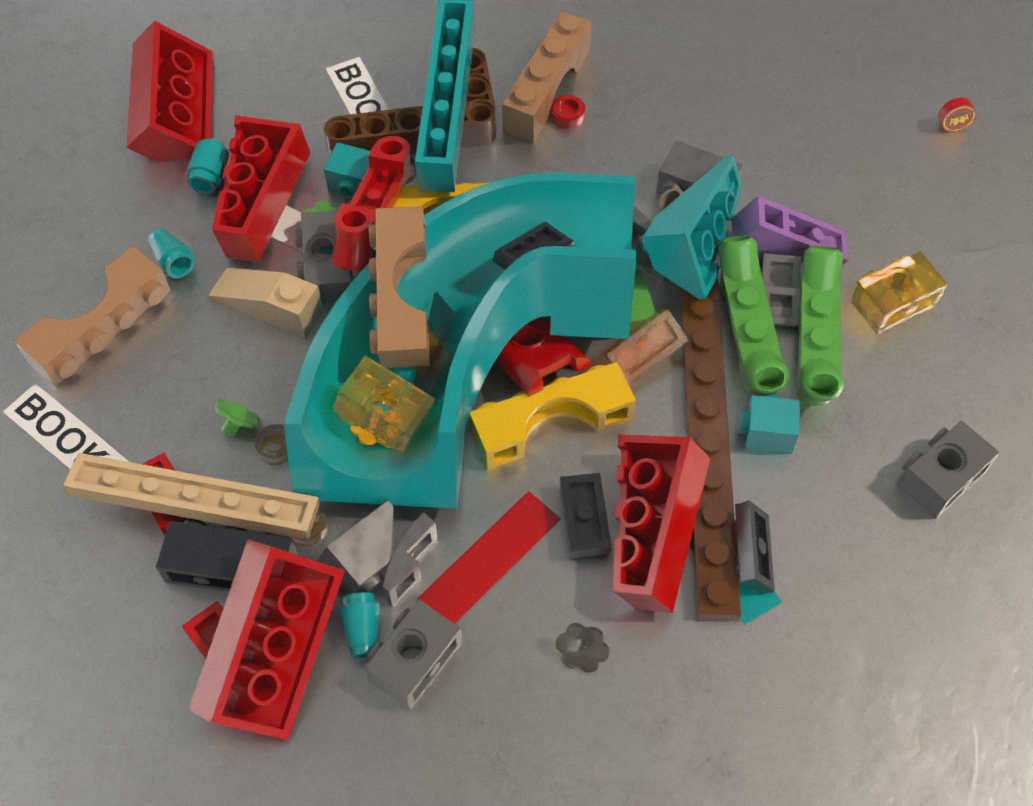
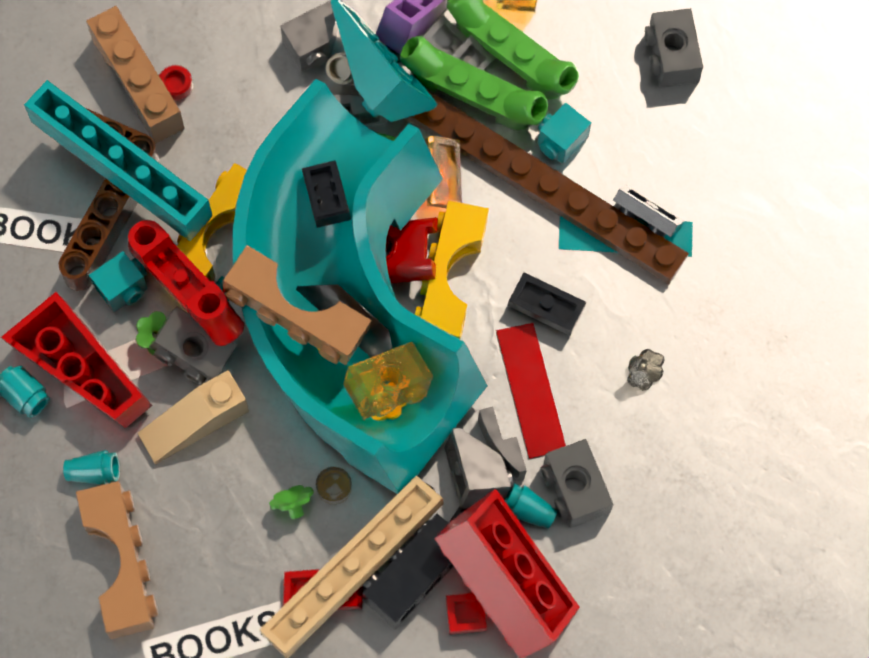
camera: 60 degrees left, 10 degrees up
red wedge [613,434,710,613] -> none

